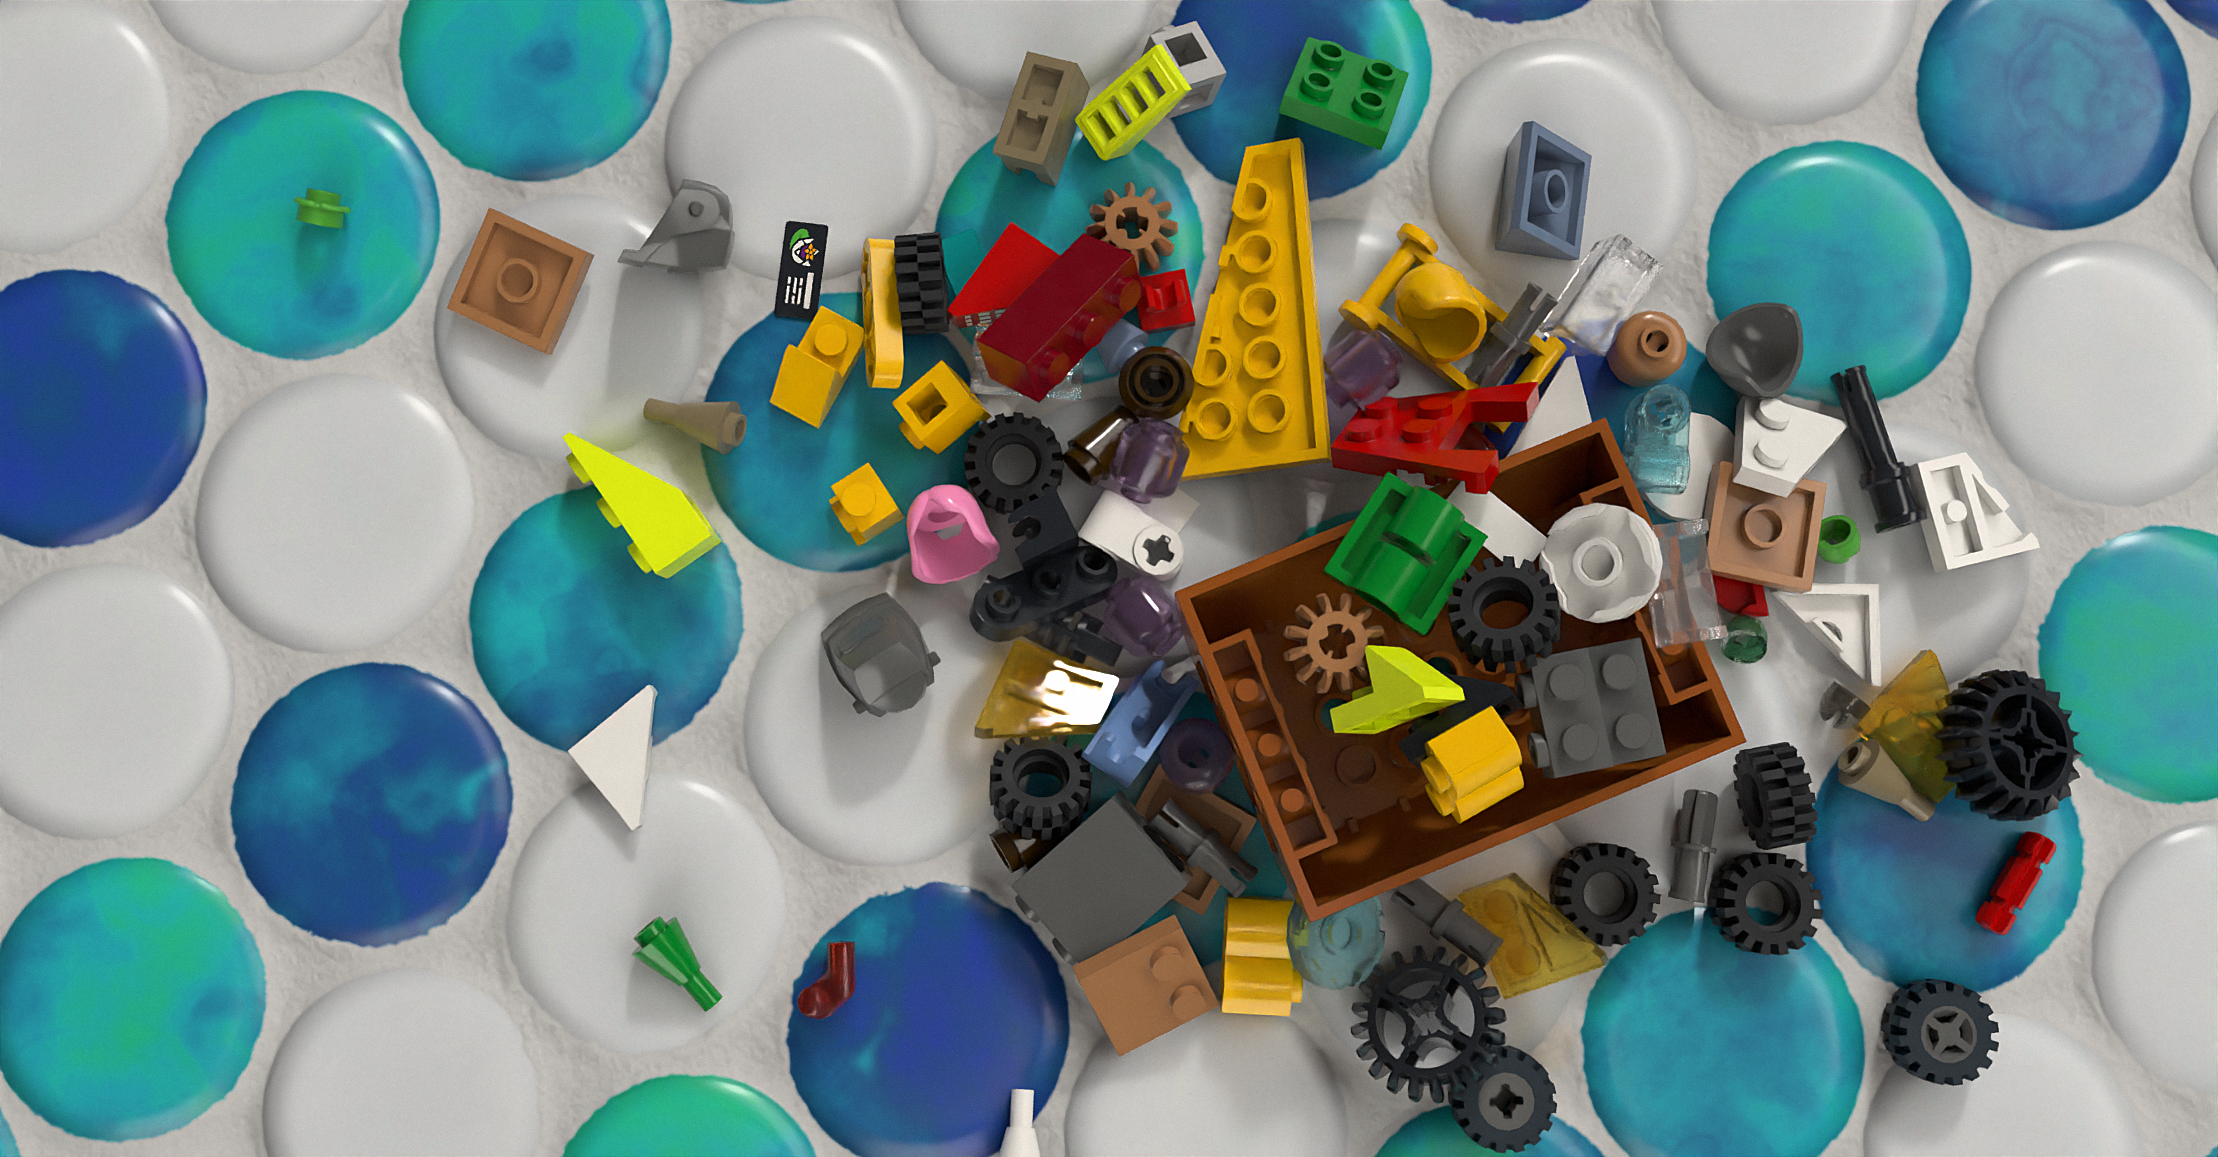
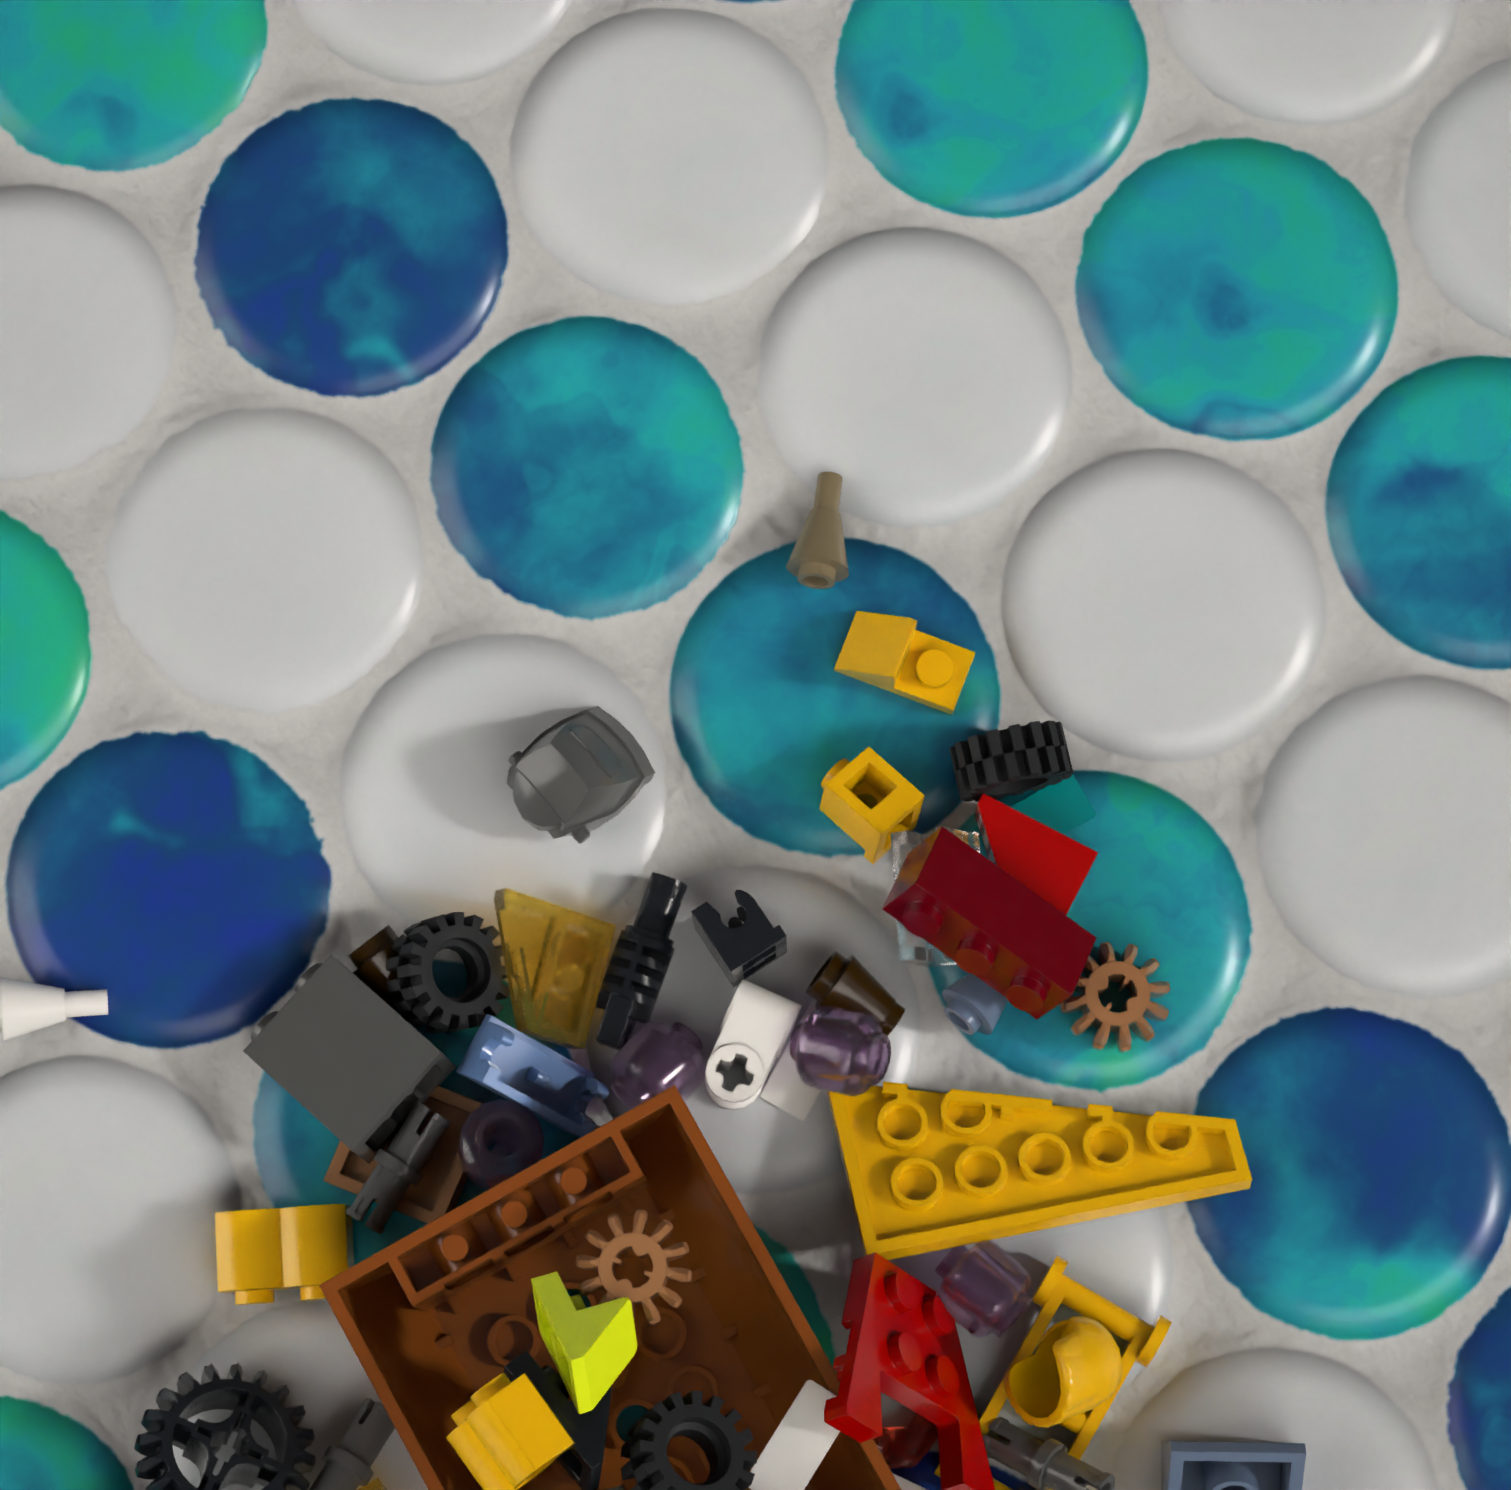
camera: 90 degrees right, 5 degrees down
bright green plate [294,188,351,228] -> none
medium nougat plate [447,208,595,354] -> none
neon yellow slope [562,432,722,579] -> none
white tile [568,685,658,831] -> none
dark grey helmet [617,179,735,275] -> none
green cone [632,916,723,1012] -> none
black sticker [774,221,828,319] -> none
clear red arm [797,941,856,1020] -> none
yellow brick [828,462,905,547] -> none
yellow beam [861,238,904,389] -> none
bright pink hair [906,485,1000,584] -> none
black tyre [963,412,1064,516] -> none
black plate [969,546,1118,642] -> none
dark tan hinge [992,51,1090,186] -> none
medium nougat plate [1072,914,1220,1057] -> none
neon yellow slope [1075,44,1192,161] -> none
dark brown cone [1118,346,1194,421] -> none
red tile [1136,268,1196,335] -> none
light grey brick [1142,21,1227,119] -> none
green plate [1278,36,1409,150] -> none
clear light blue tile [1286,896,1385,990] -> none
green plate [1321,472,1488,637] -> none

